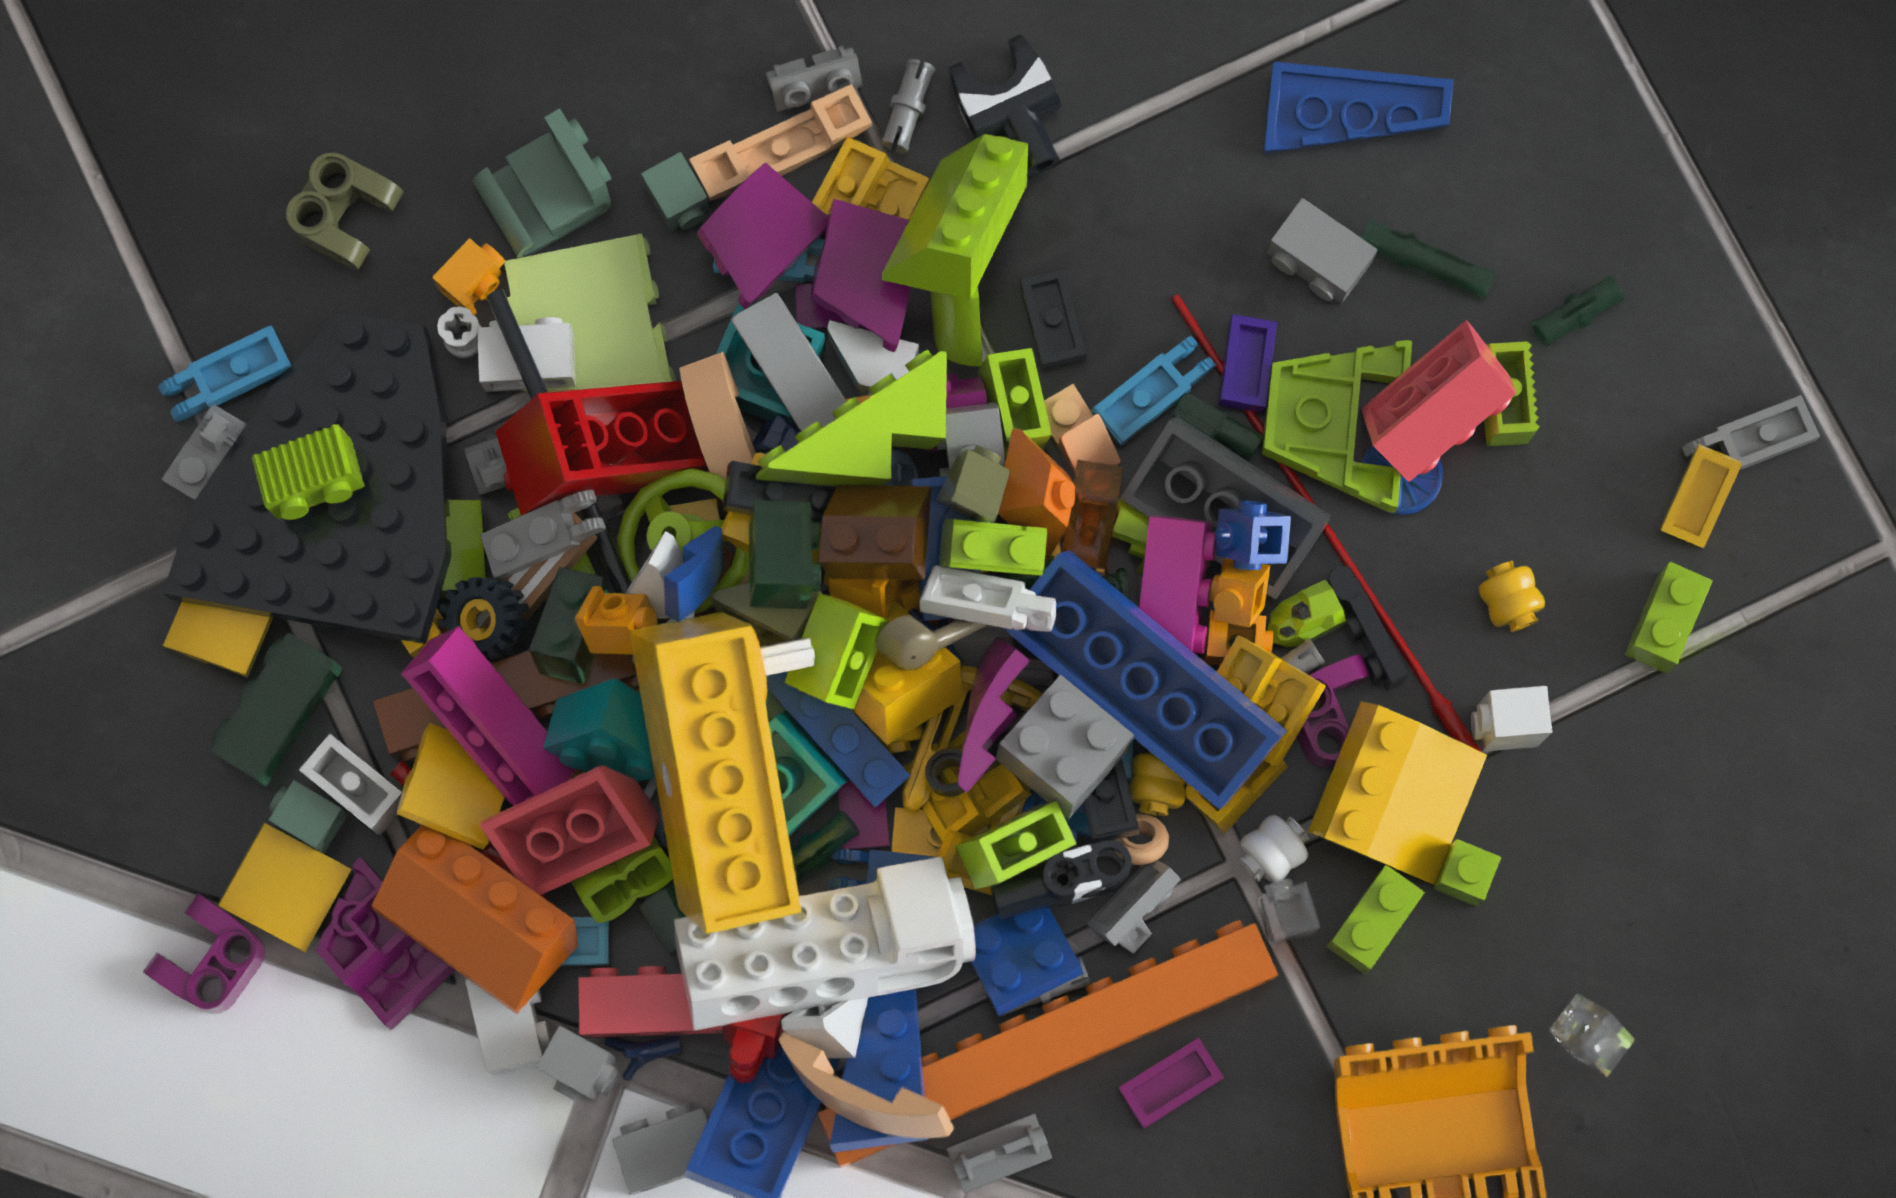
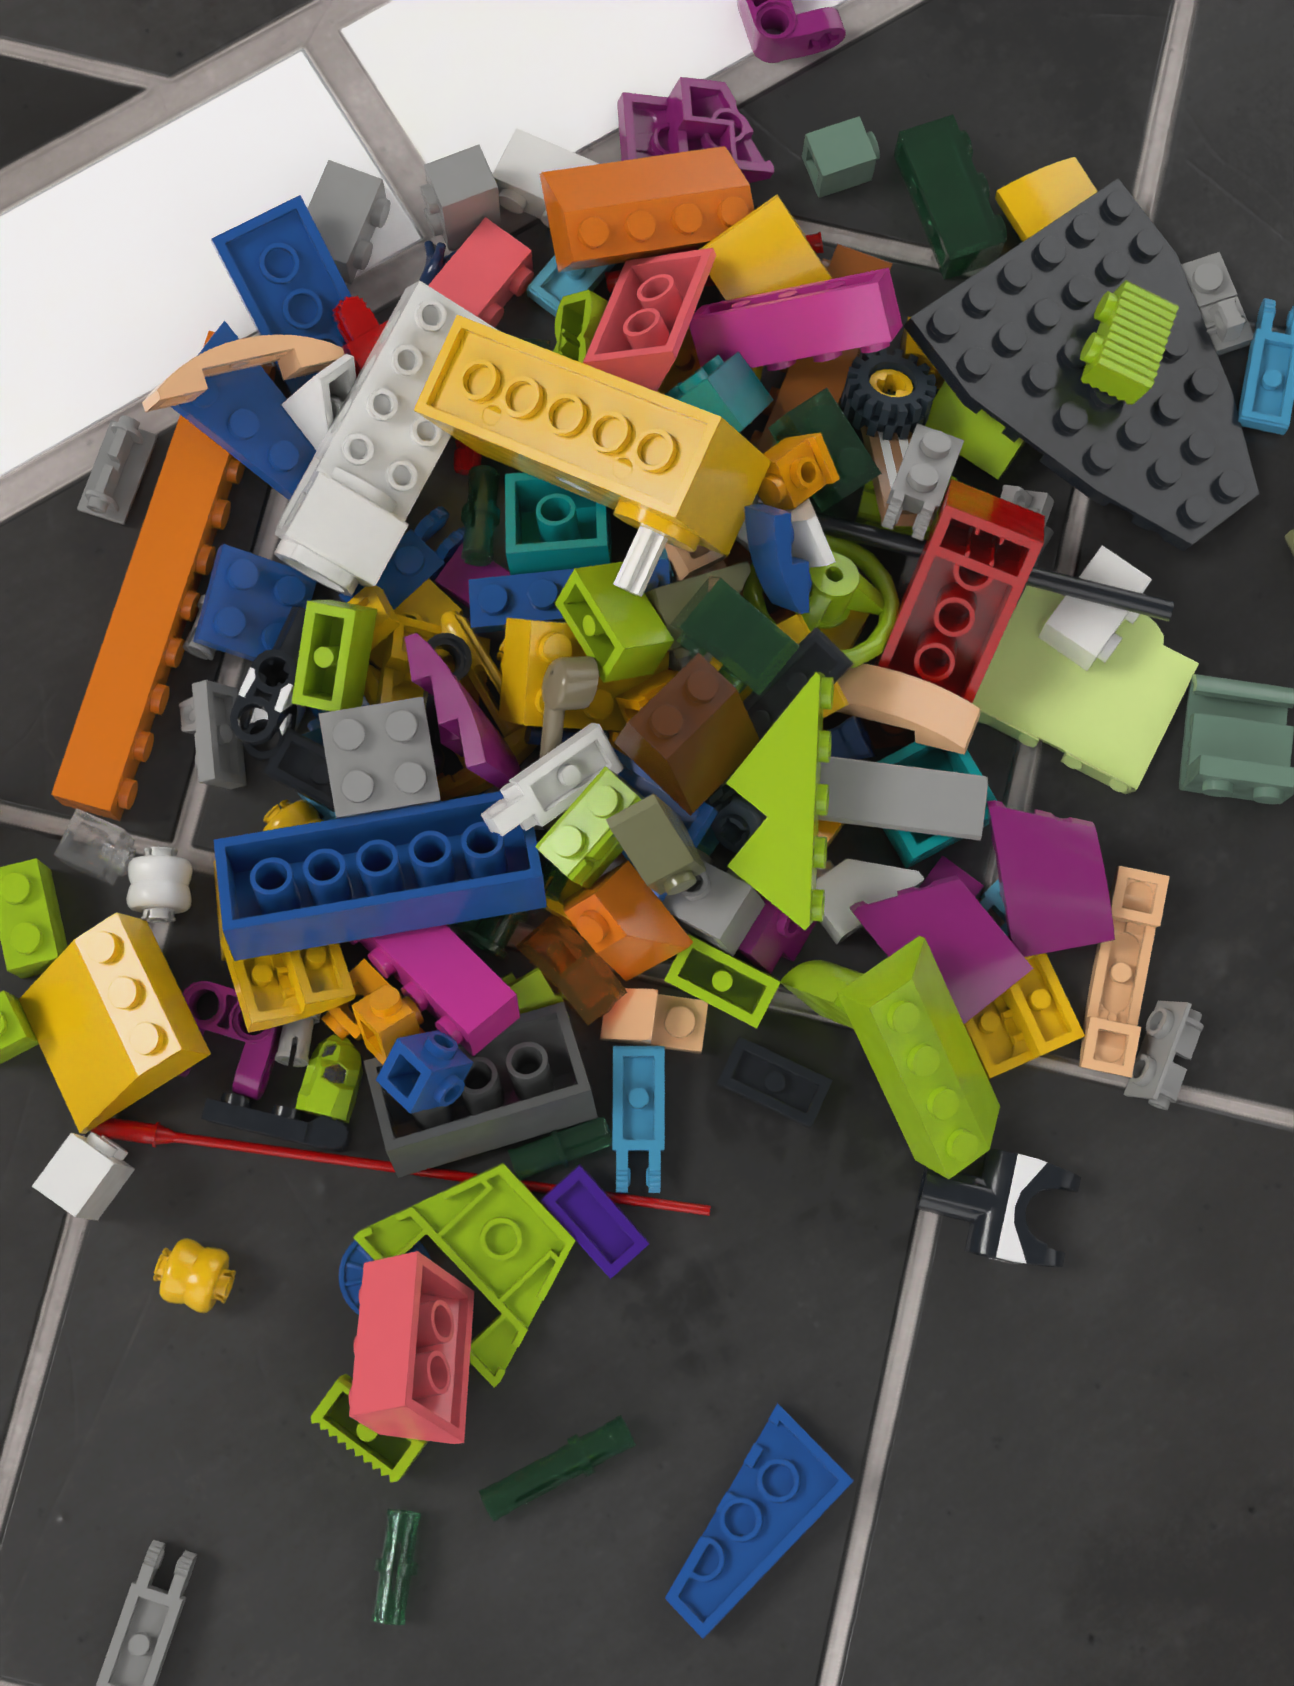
camera: 125 degrees right, 0 degrees up
yellow slope [217,823,352,952] -> none
white brick [299,734,402,836] -> none
light orange brick [432,238,505,316] -> none
white bush [437,307,481,358] -> none
sand green brick [641,152,710,232] -> none
light grey pin [880,59,935,154] -> none
light nougat piece [1113,813,1169,865] -> none
magenta tile [1118,1037,1224,1129] -> none
light grey brick [1267,198,1378,304] -> none
lime brick [1624,562,1713,674] -> none
yellow tile [1660,444,1742,548] -> none

